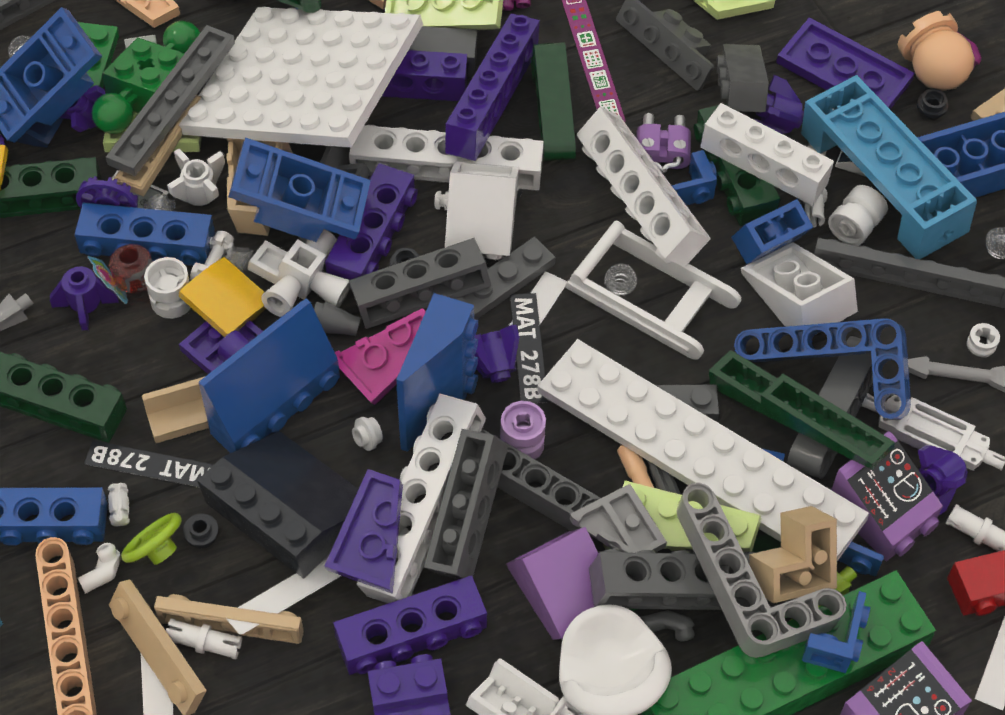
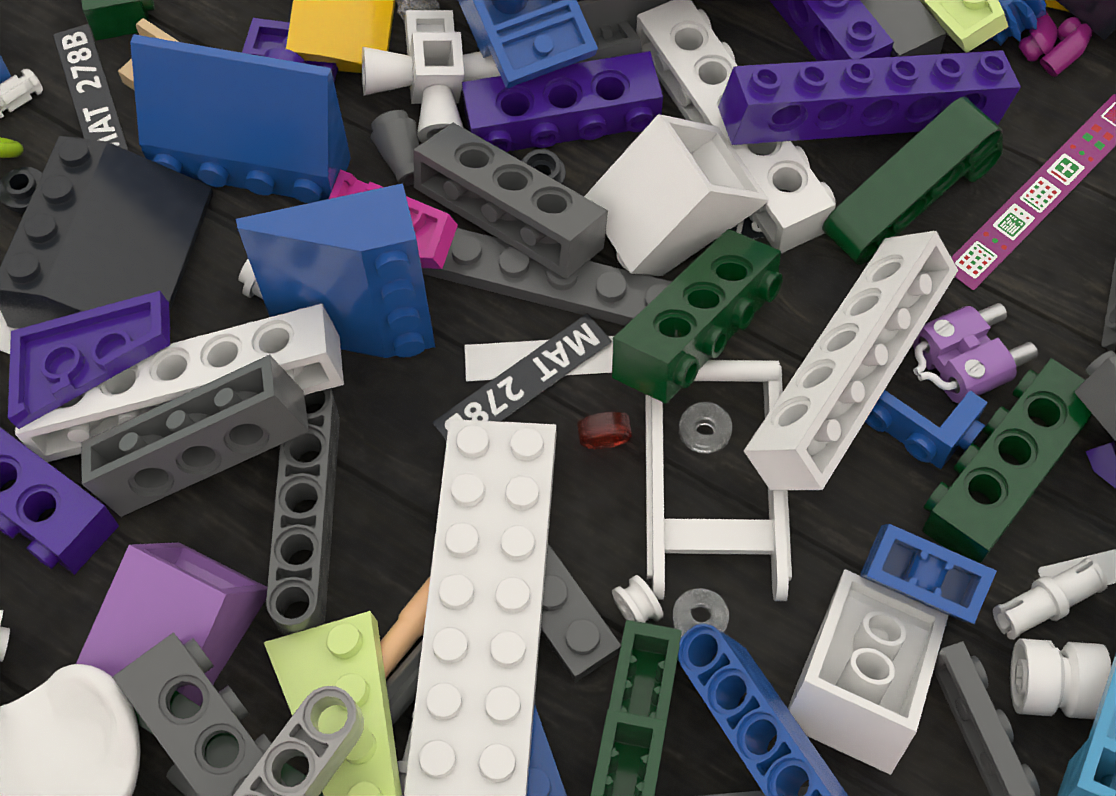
camera: 60 degrees right, 5 degrees up
dark purple brick [474,325,520,383] -> none
lavender wheel [500,401,546,459] -> none
light grey wing [570,484,667,553] -> none
white brick [701,103,834,206] -> none
none -> clear red tile [577,412,632,449]
none -> dark green brick [612,229,783,404]
none -> white bush [612,575,663,623]
none -> clear plate [672,589,729,637]

